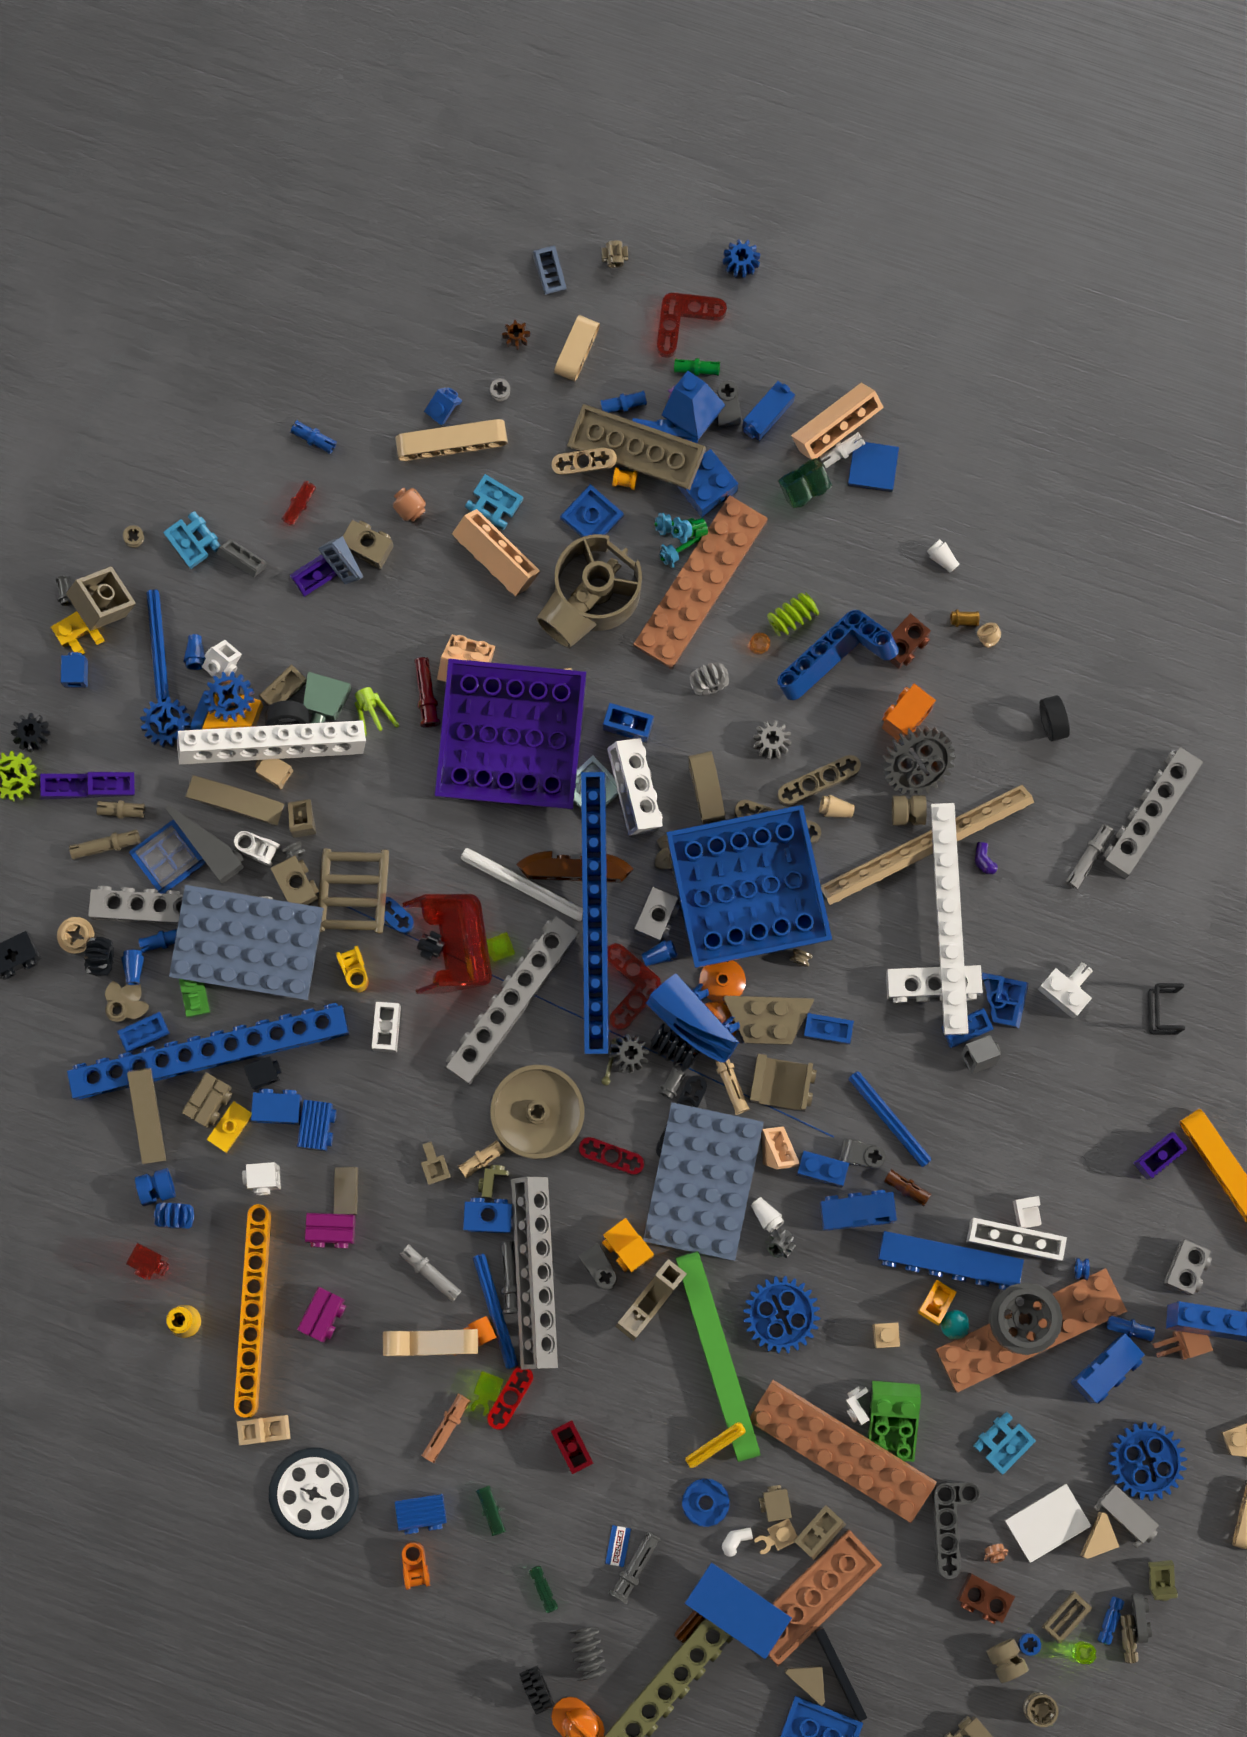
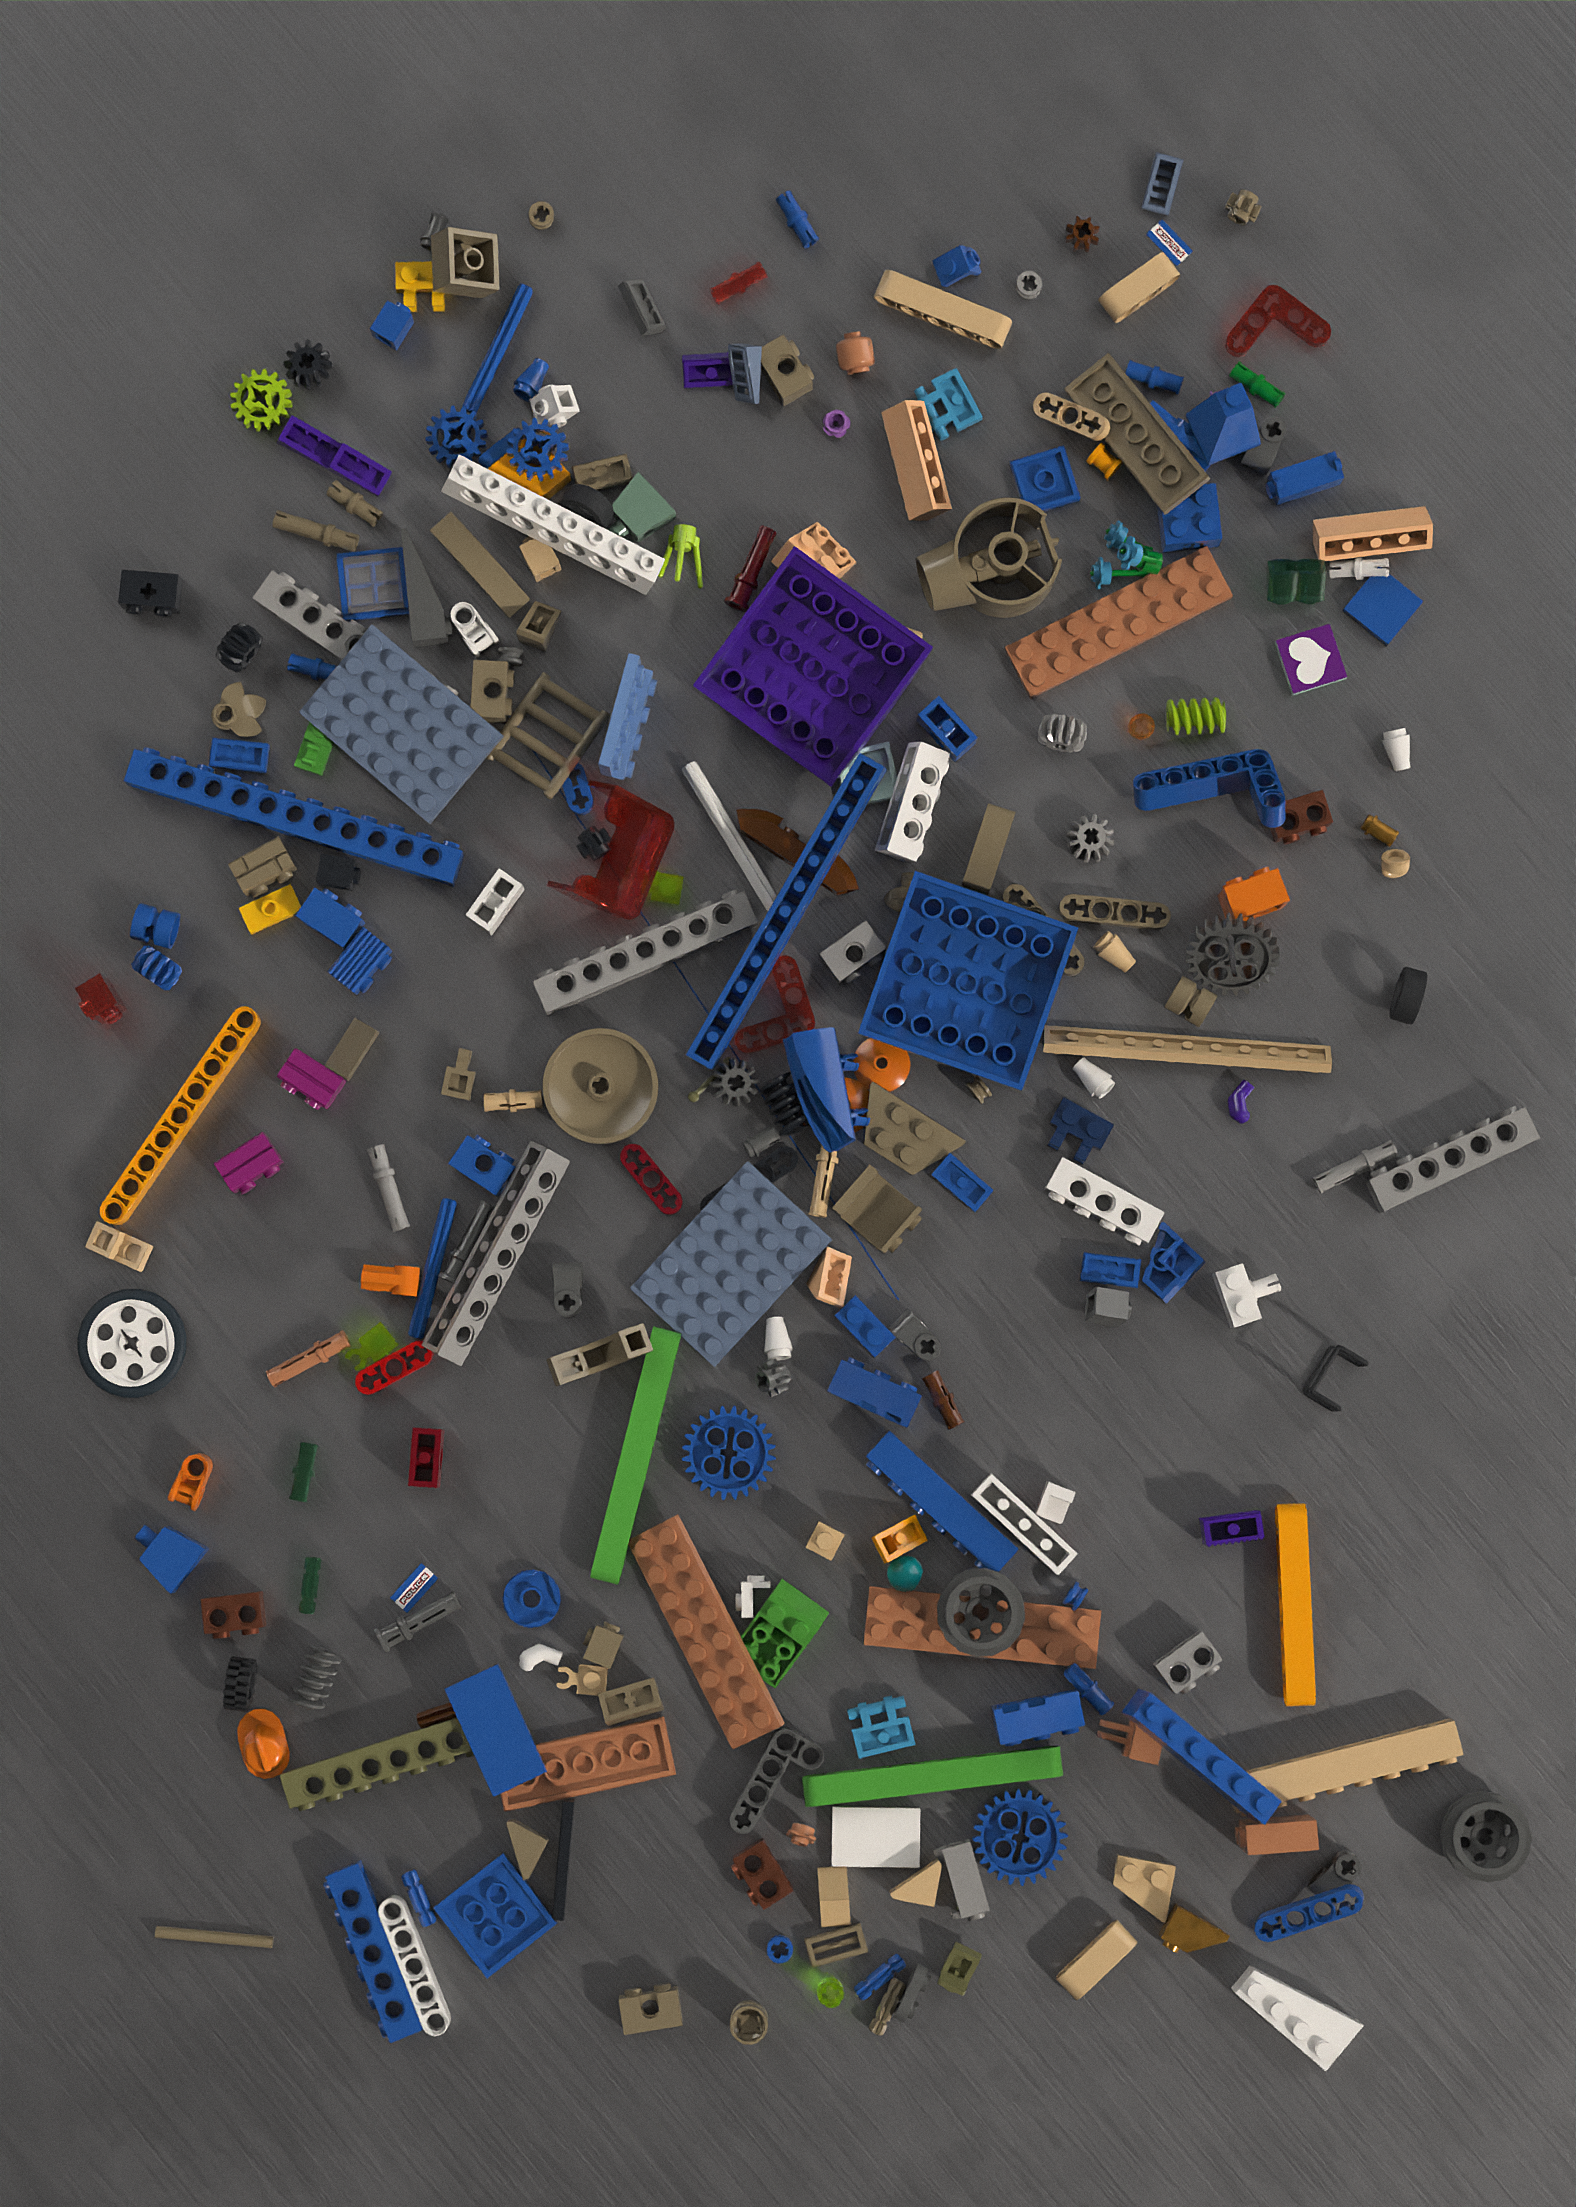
camera: 30 degrees right, 5 degrees up
tan gear [57,917,95,954] -> none
blue cone [121,950,144,985] -> none
dark tan tile [127,1068,166,1164] -> none
dark azure plate [163,511,221,569] -> none
yellow plant [166,1305,201,1338] -> none
white brick [242,1162,281,1195] -> none
yellow piece [336,945,369,993] -> none
tan beam [383,1329,478,1356] -> none
blue brick [395,1494,447,1535] -> none
olive bracket [478,1165,509,1199] -> none
light orange brick [602,1218,654,1274] -> none
blue cone [642,940,678,967] -> none
yellow axle [685,1422,746,1468] -> none
blue gear [723,239,761,278] -> none
blue axle [849,1071,931,1167] -> none
white plate [930,803,968,1035] -> none
dark tan wheel [986,1638,1029,1683] -> none
none -> blue torso [134,1525,210,1594]
none -> copper brick [201,1591,267,1639]
none -> medium blue plate [598,653,657,780]
none -> bright green beam [802,1746,1063,1807]
none -> tan slope [817,1866,851,1927]
none -> medium lavender plate [822,410,850,438]
none -> dark blue plate [1047,1097,1114,1165]
none -> white cone [1072,1057,1115,1099]
none -> sticker [1146,219,1193,266]
none -> tile [1274,624,1347,696]

